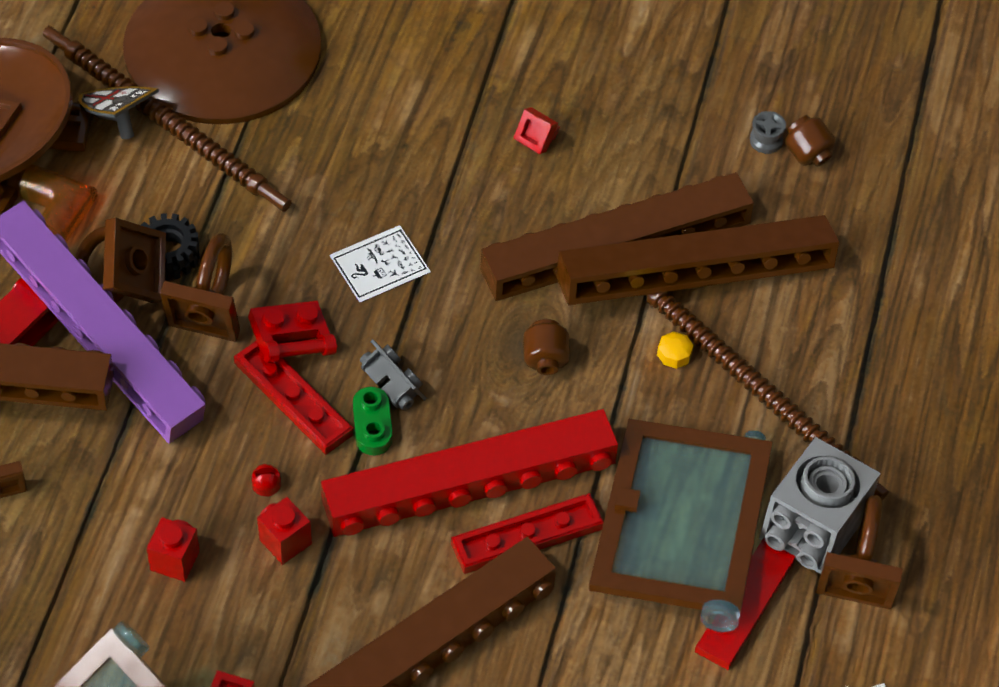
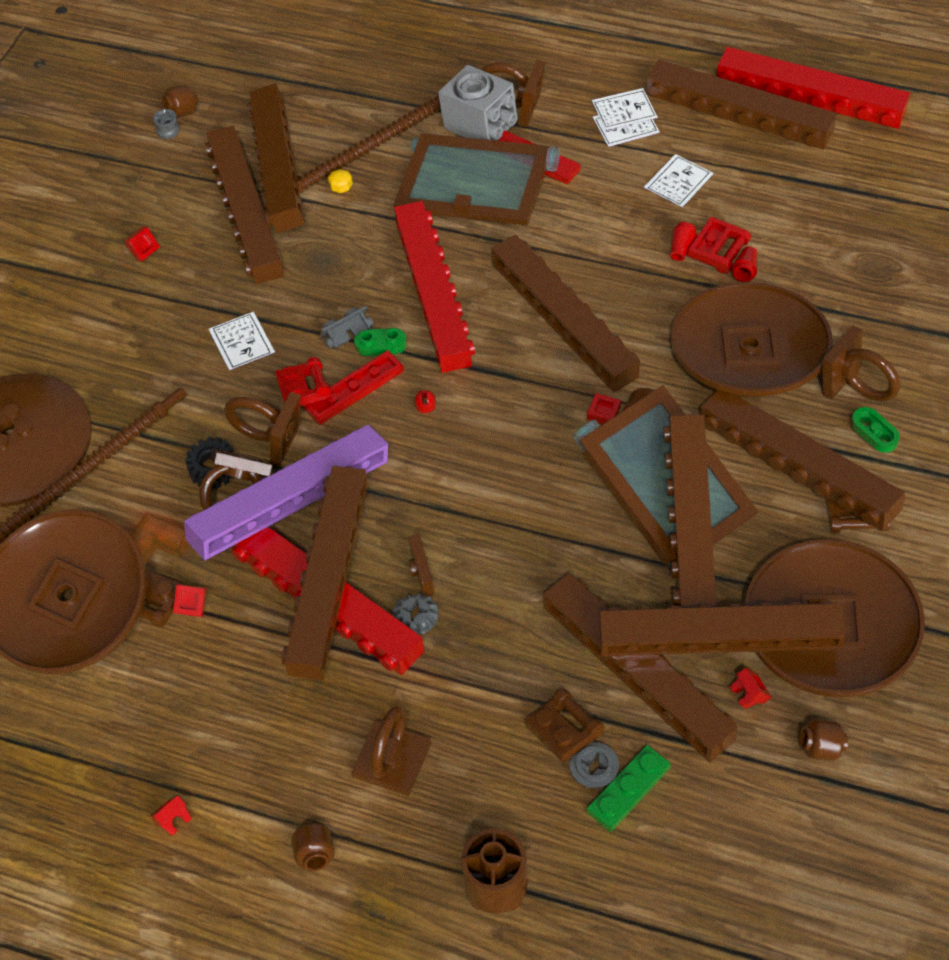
camera: 80 degrees left, 0 degrees up
shield [78,86,159,139] -> none
red brick [146,517,200,582] -> none
red brick [257,497,312,565] -> none
red tile [451,493,604,574] -> none
reddish brown head [523,319,570,375] -> none

